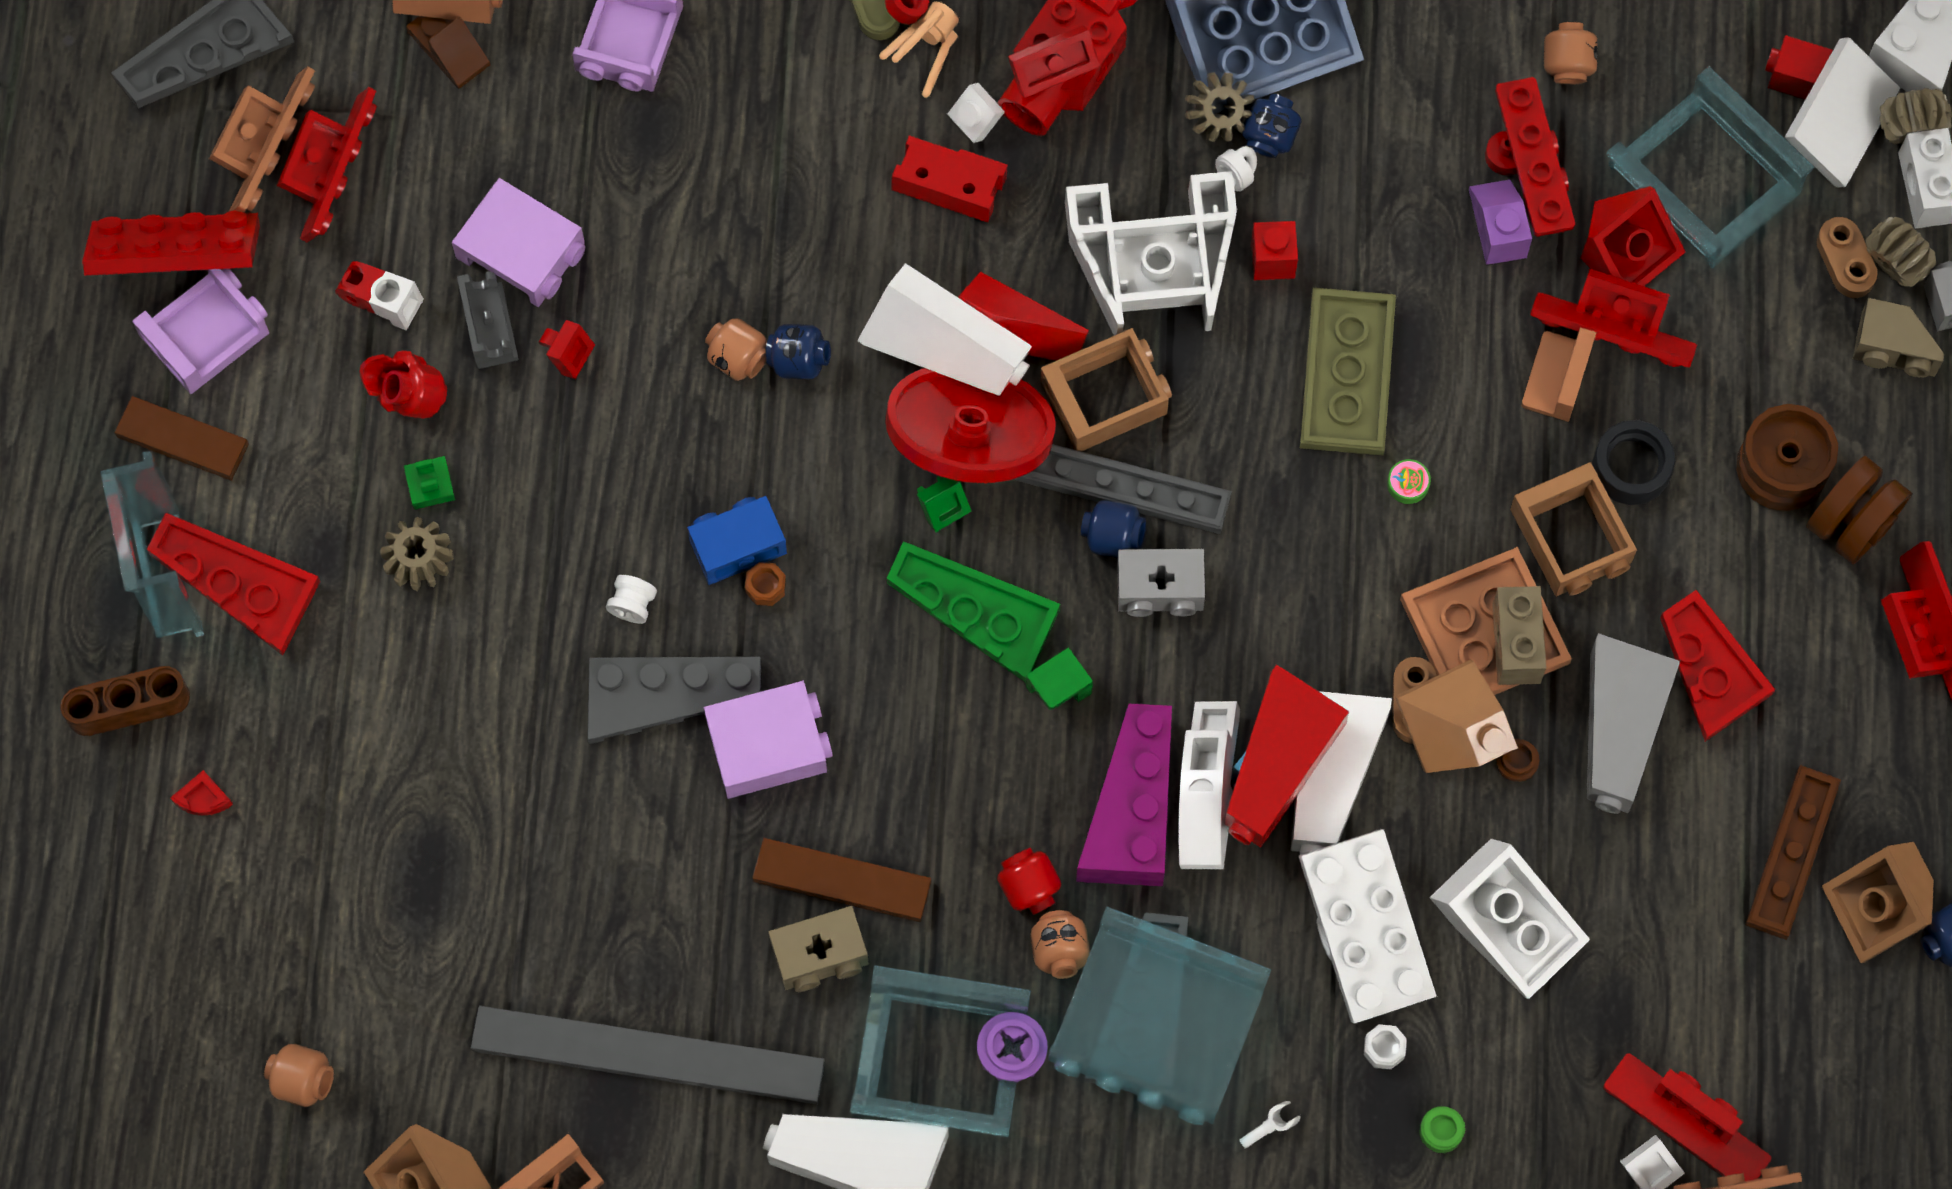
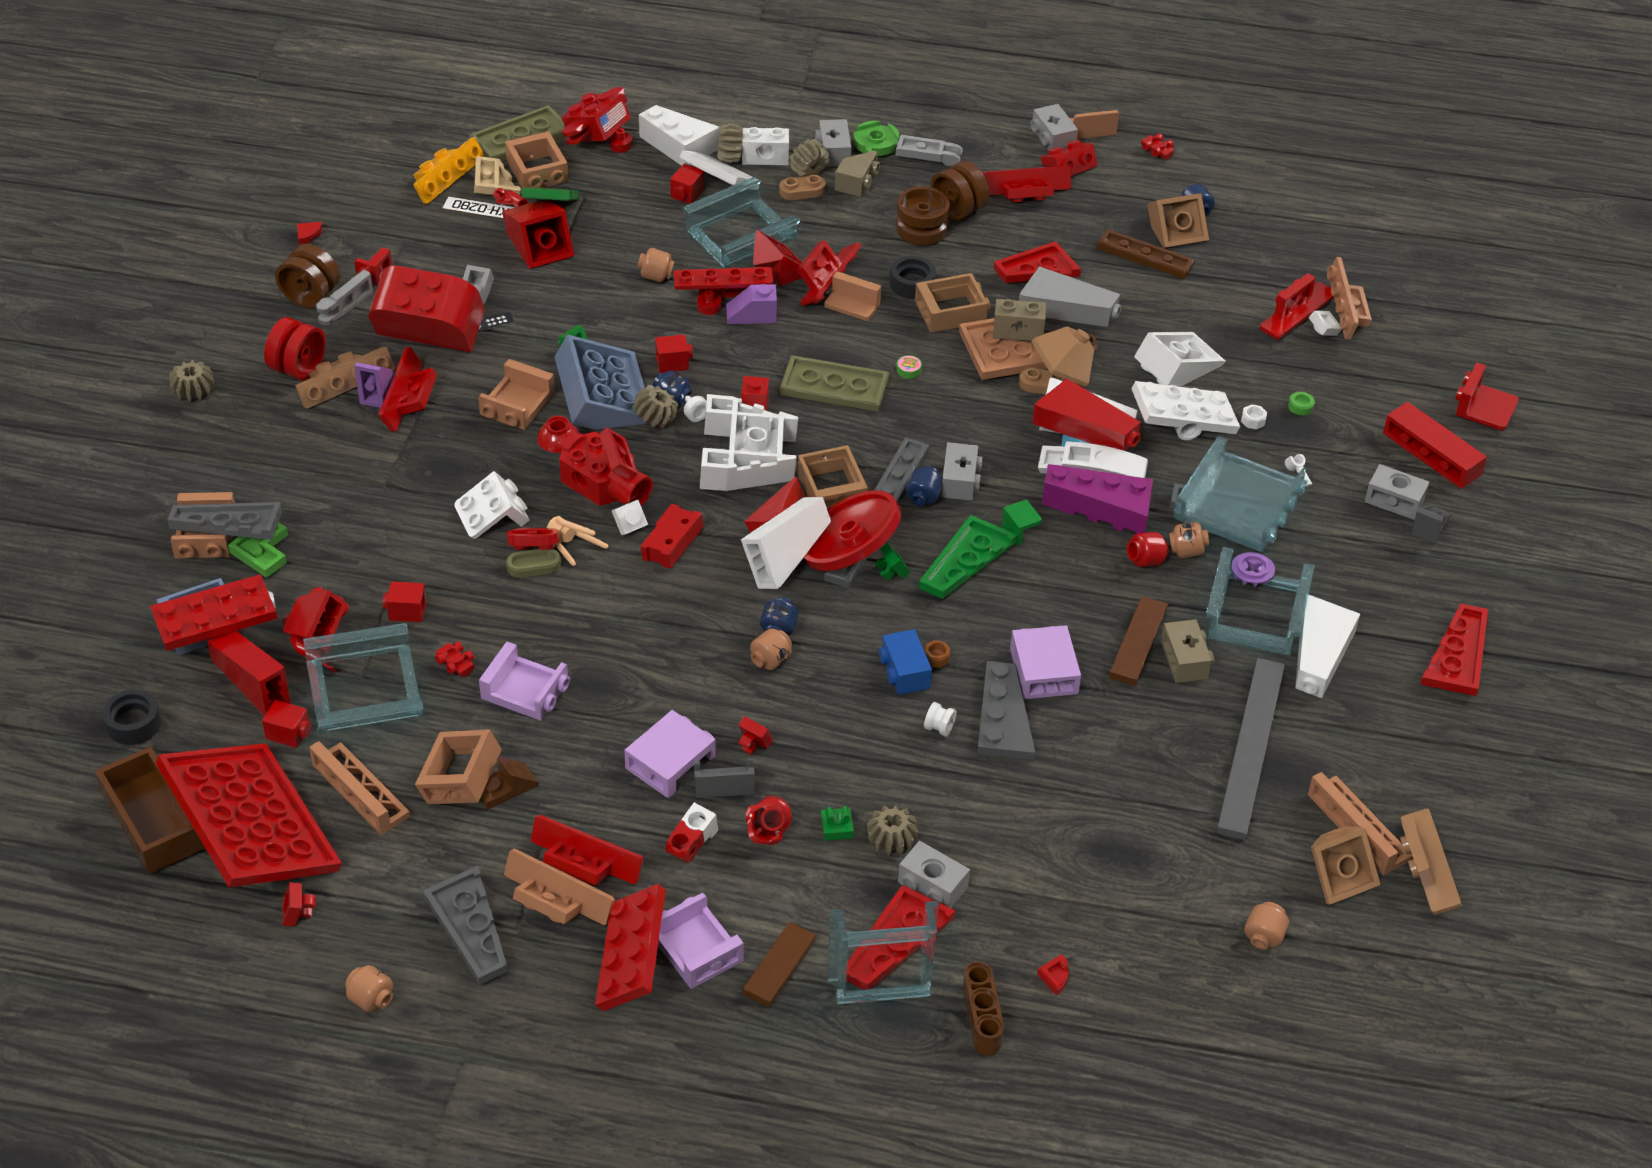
camera: 85 degrees left, 25 degrees down
none -> red brick [655,334,693,373]
none -> light grey brick [898,841,970,908]

